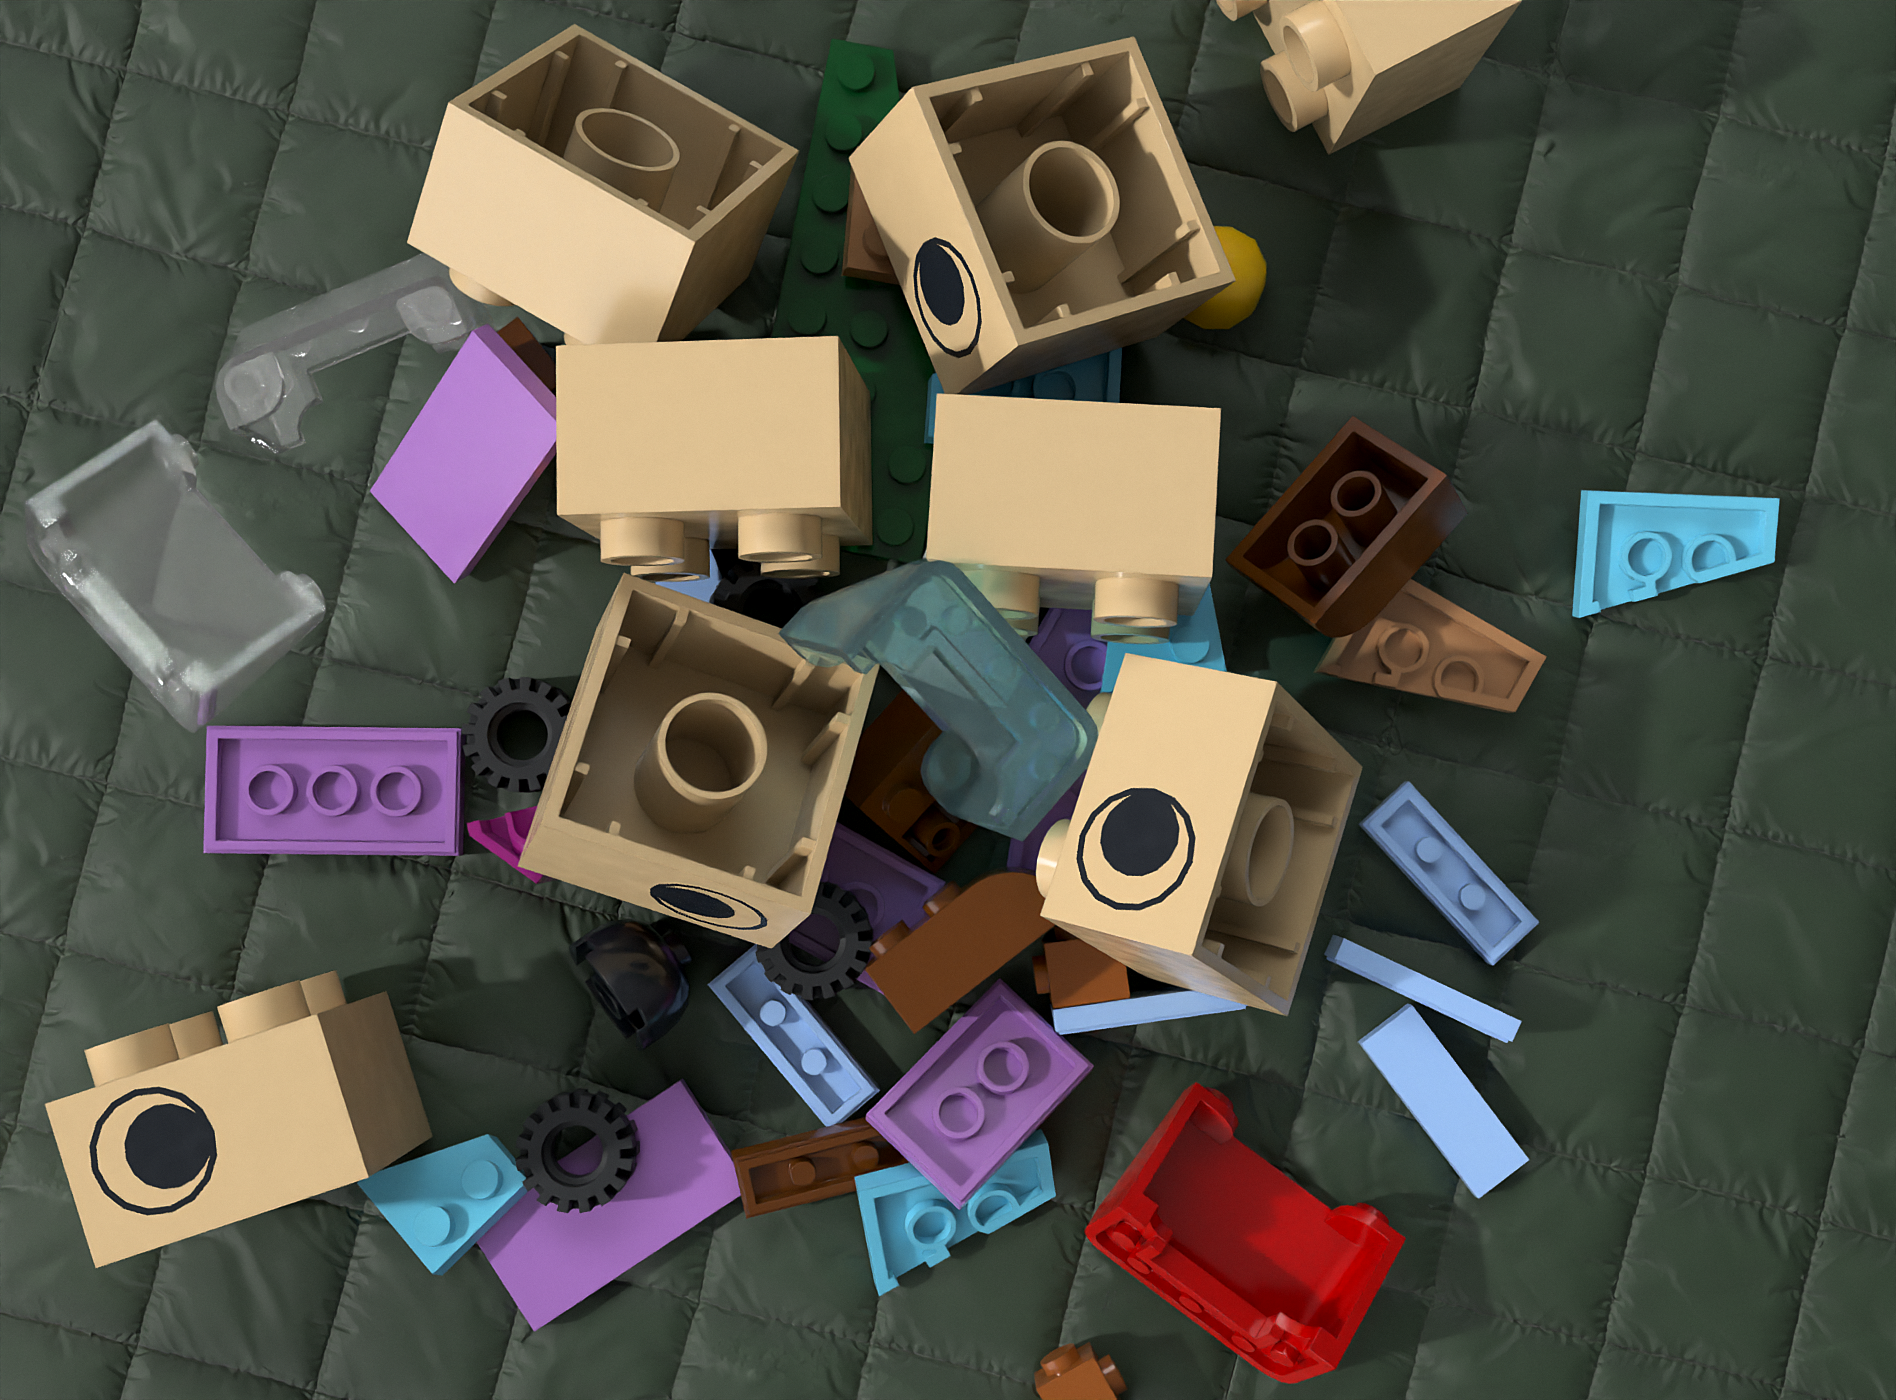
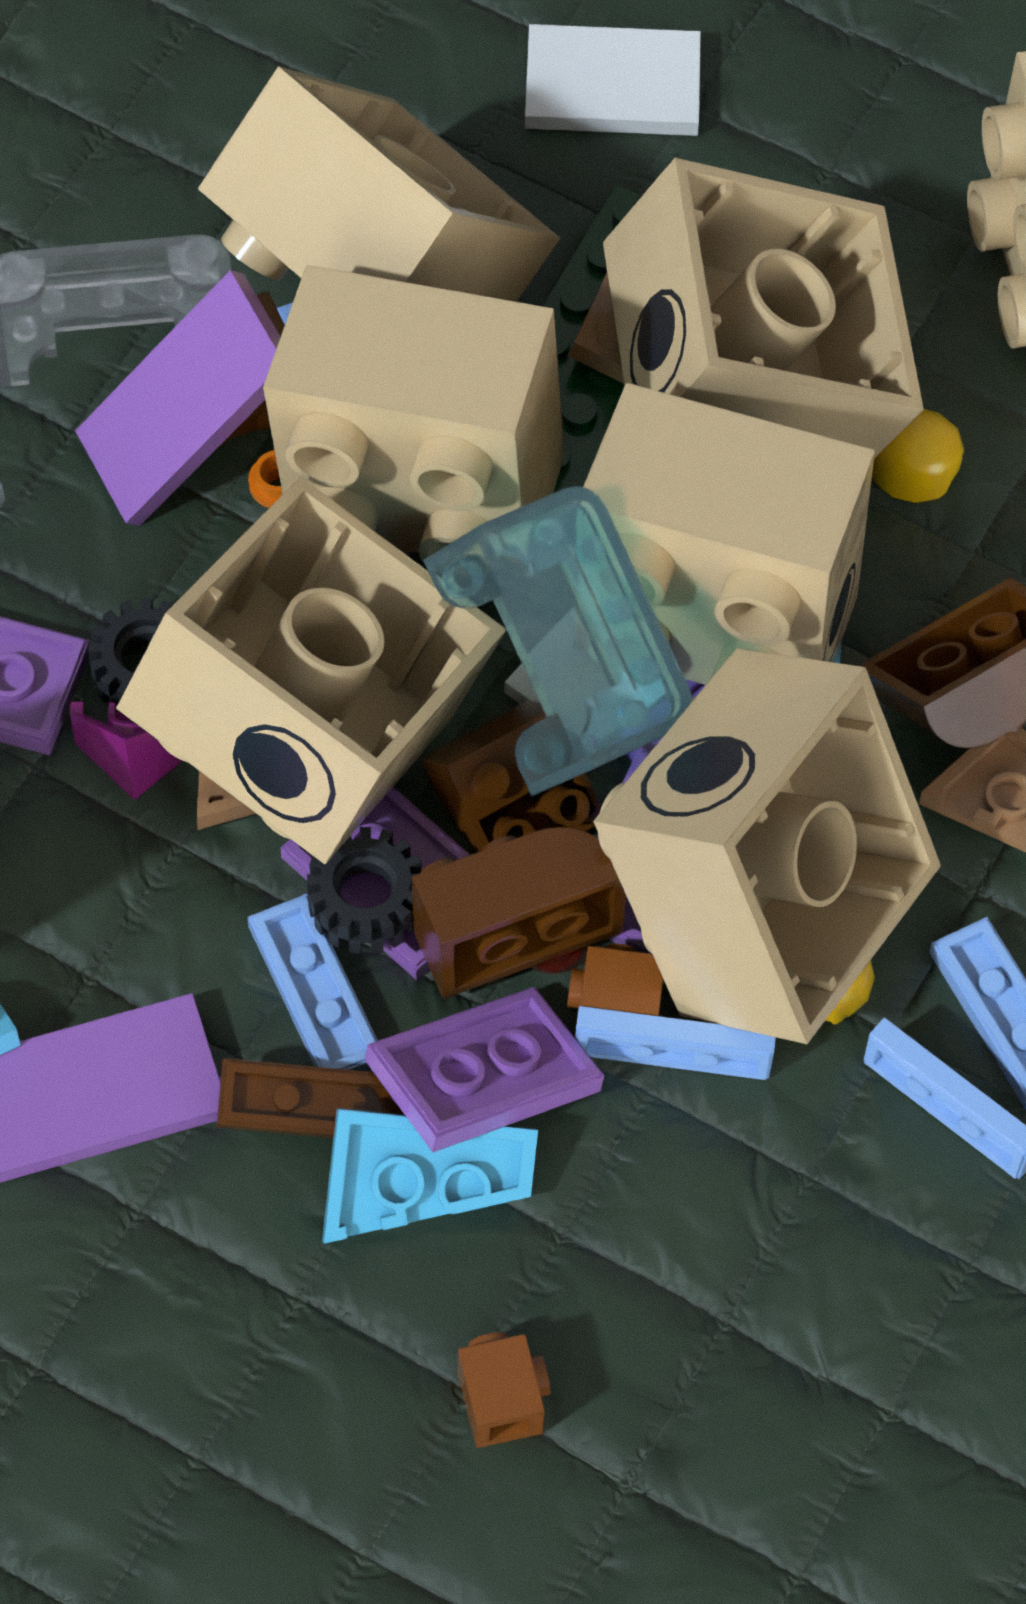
camera: 15 degrees right, 25 degrees down
black tyre [515,1088,640,1213] -> none
black cylinder [569,918,692,1051] -> none
red windscreen [1085,1082,1406,1384] -> none
light blue tile [1358,1003,1529,1199] -> none

